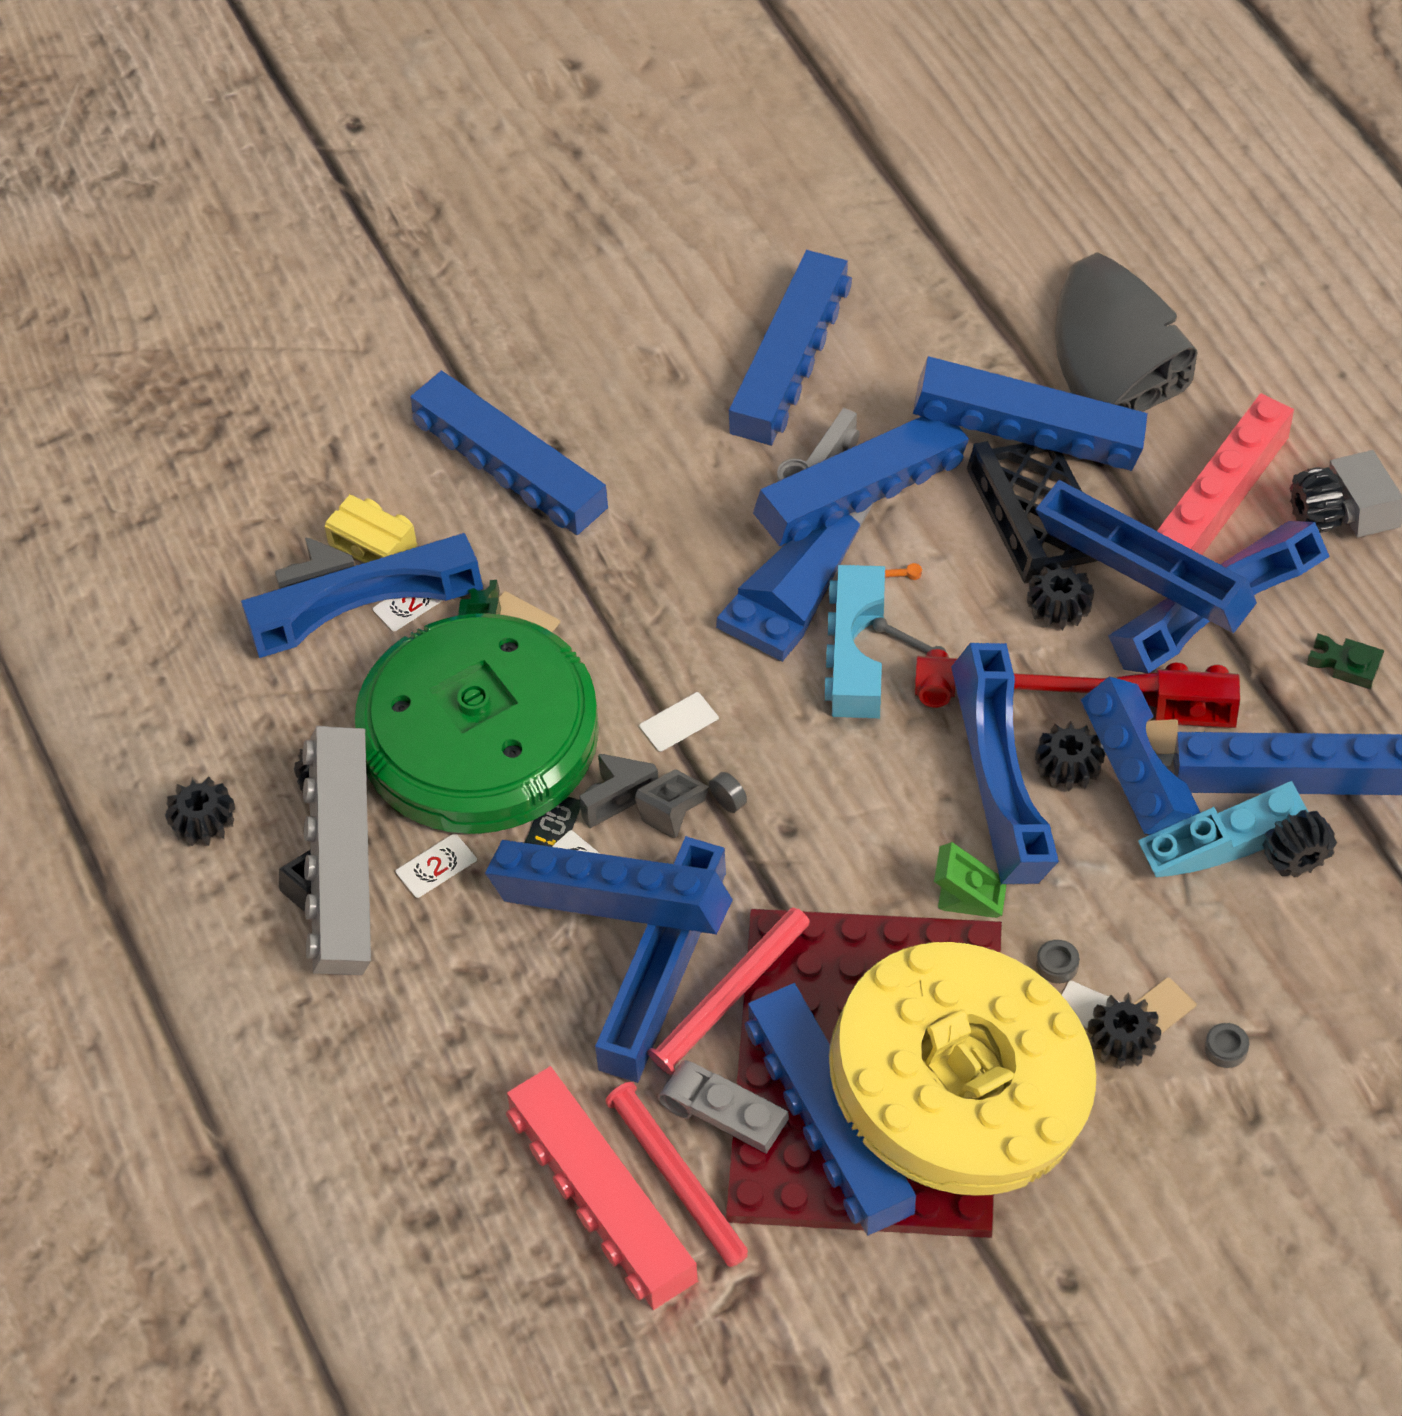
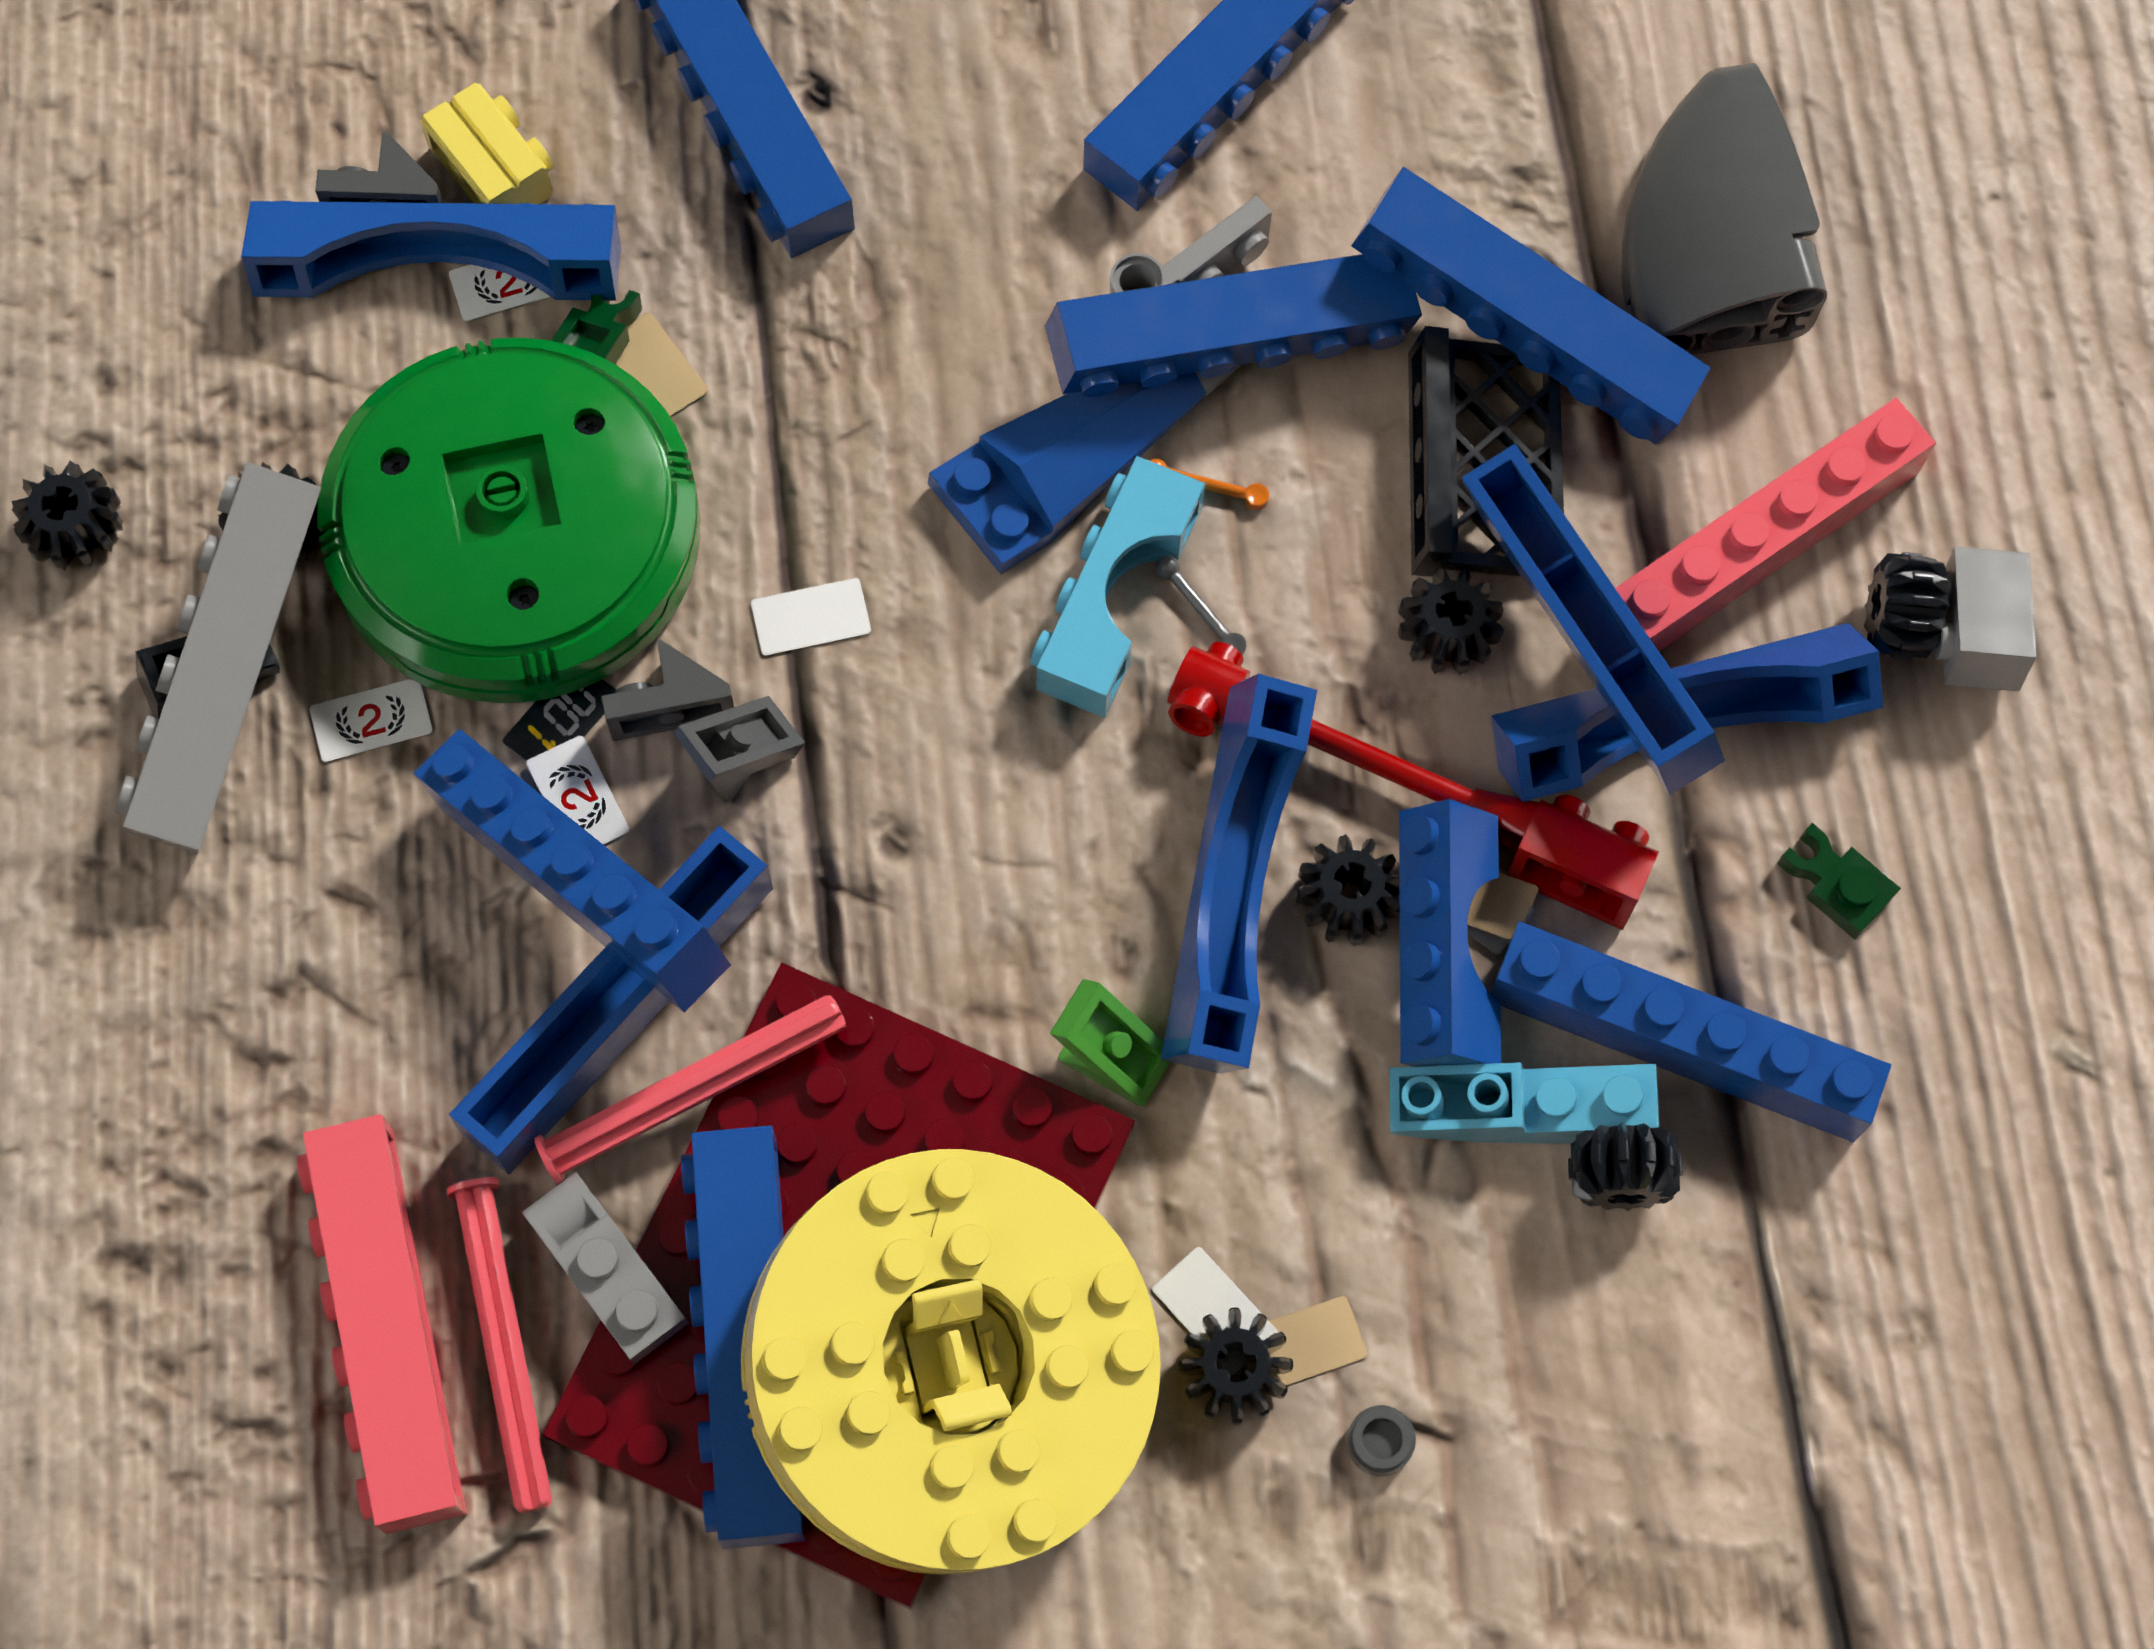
camera: 15 degrees right, 15 degrees up
dark grey tile [709,772,747,813] -> none
dark grey tile [1036,939,1080,984] -> none

